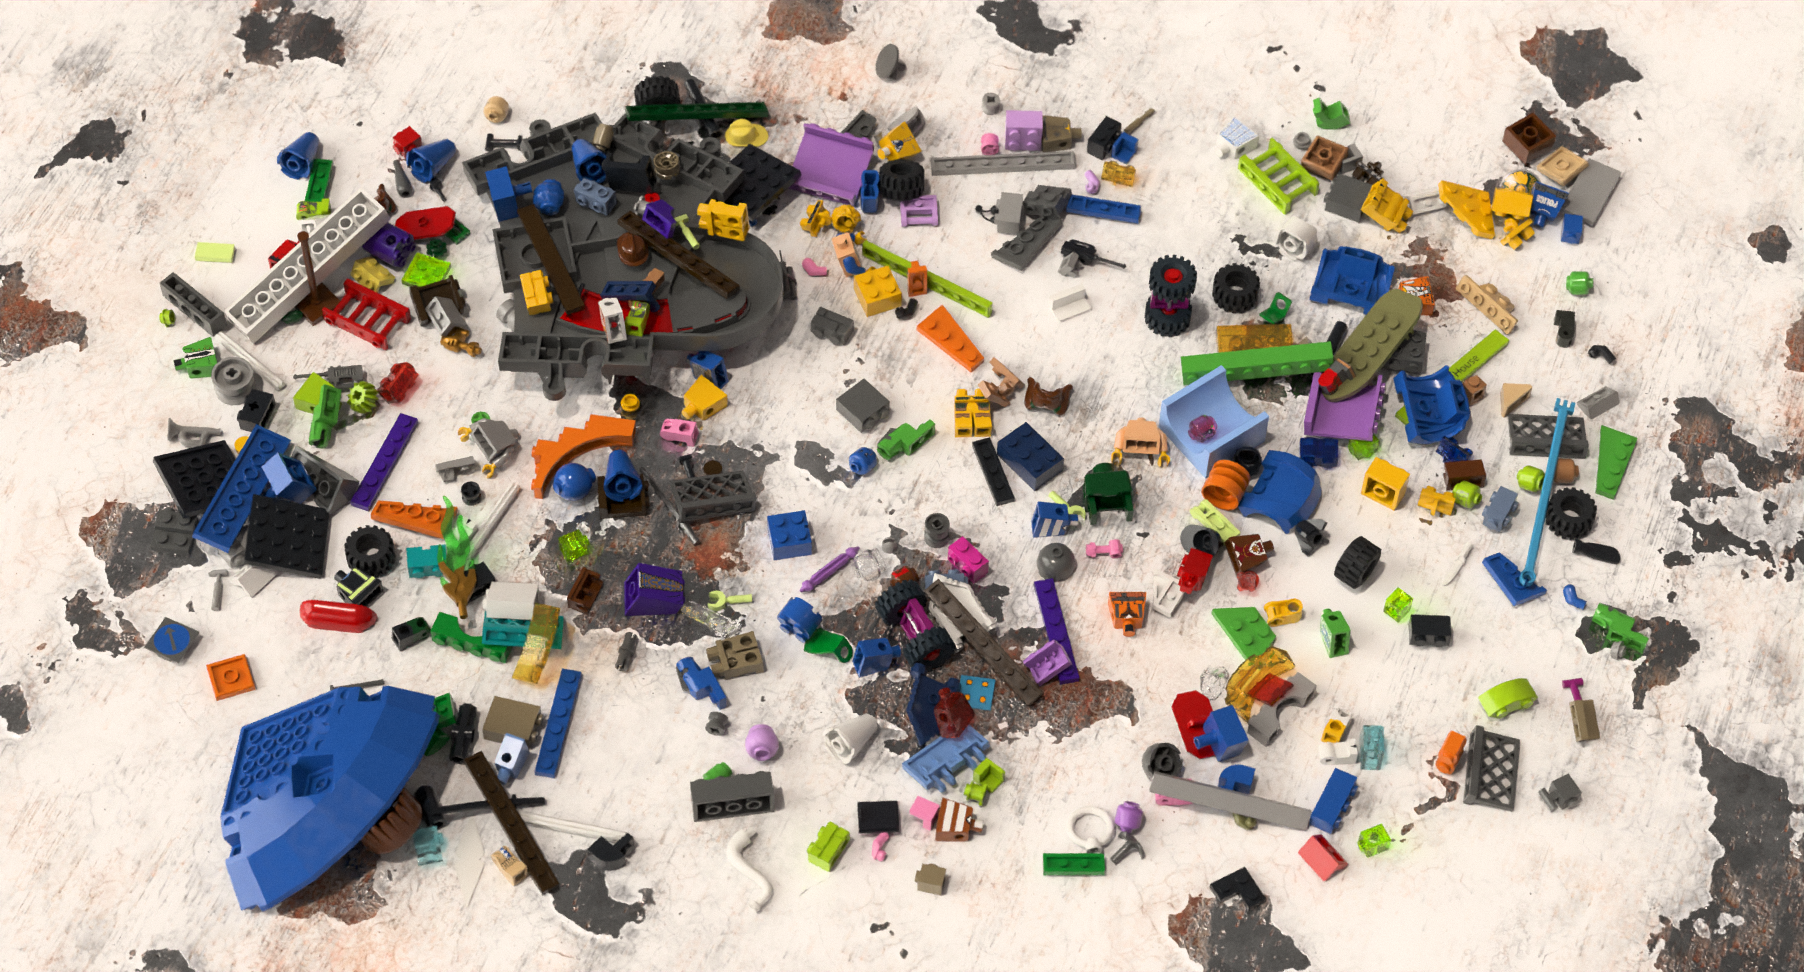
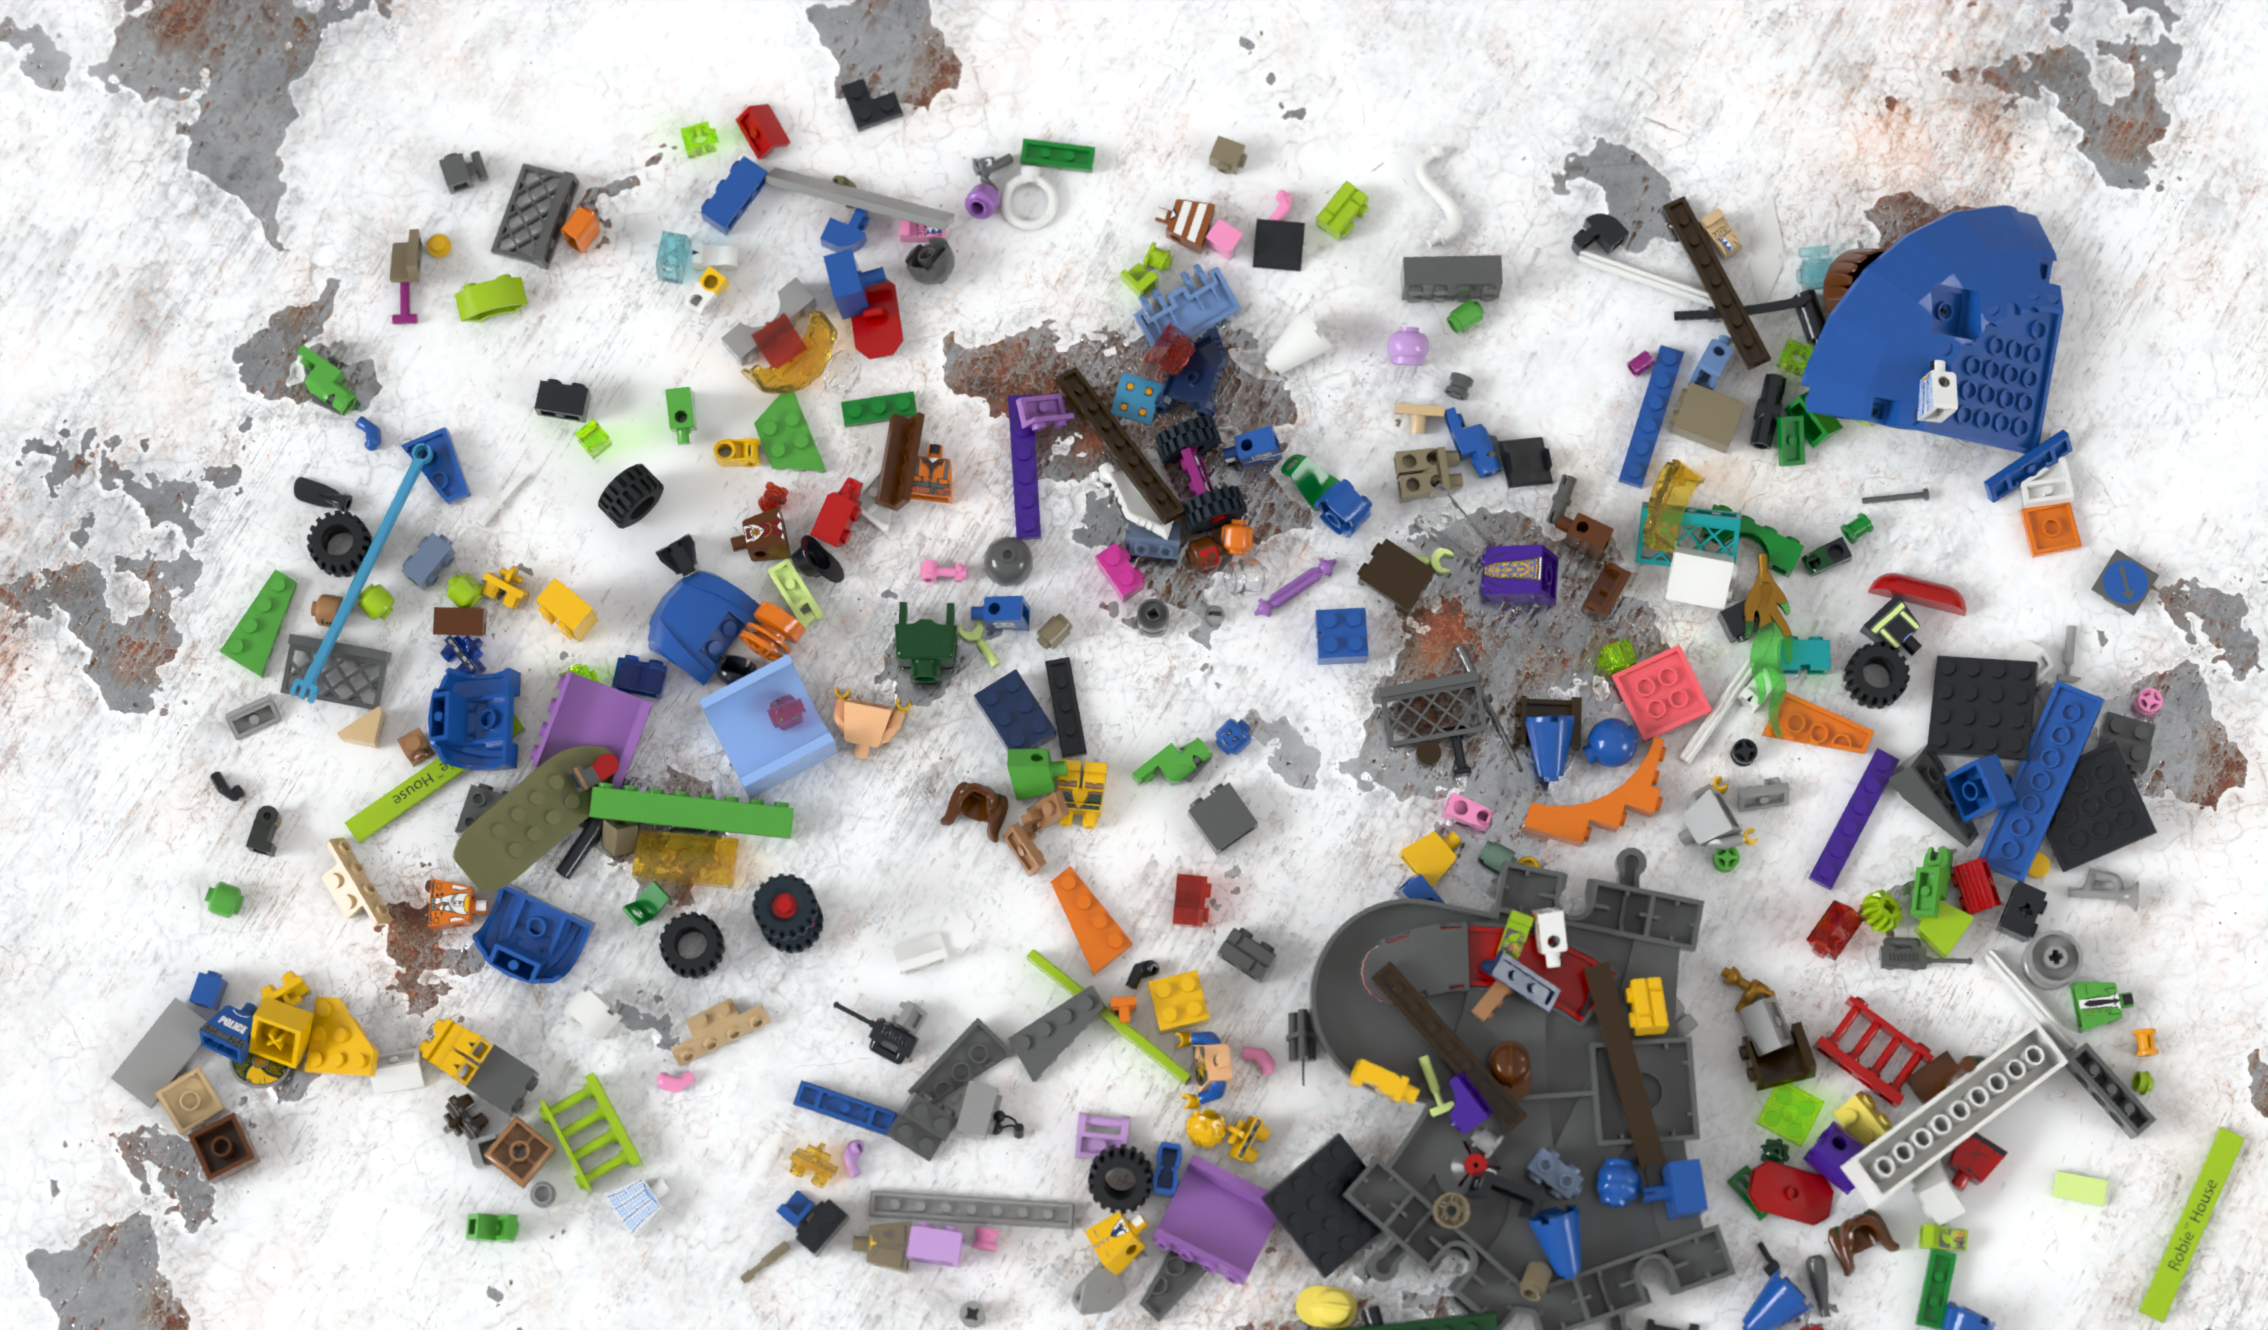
camera: 170 degrees left, 20 degrees up
none -> yellow plate [427,234,451,258]
none -> bright pink arm [657,1070,696,1093]
none -> tan bracket [671,998,770,1066]
none -> green plate [841,391,917,428]
none -> reddish brown fence [875,412,925,511]
none -> bright green torso [1007,749,1068,801]
none -> dark grey wing [1008,985,1106,1082]
none -> dark tan brick [1036,613,1073,650]
none -> clear red brick [1172,874,1212,929]
none -> orange head [1220,519,1254,555]
none -> dark brown panel [1357,538,1436,616]
none -> tan tile [1394,403,1445,434]
none -> sand green brick [1478,840,1518,872]
none -> black piece [1498,437,1553,488]
none -> reddish brown torso [1555,513,1614,562]
none -> coral plate [1612,645,1712,743]
none -> magenta hinge [1627,350,1655,377]
none -> clear neon green brick [1776,338,1813,378]
none -> green bush [1840,512,1874,544]
none -> white torso [1917,360,1958,423]
none -> red brick [1951,857,2002,915]
none -> blue plate [1984,429,2073,503]
none -> white wing [2020,456,2075,508]
none -> light orange bush [2132,1028,2159,1057]
none -> bright pink wheel [2134,688,2163,716]
none -> lime tile [2138,1127,2245,1323]

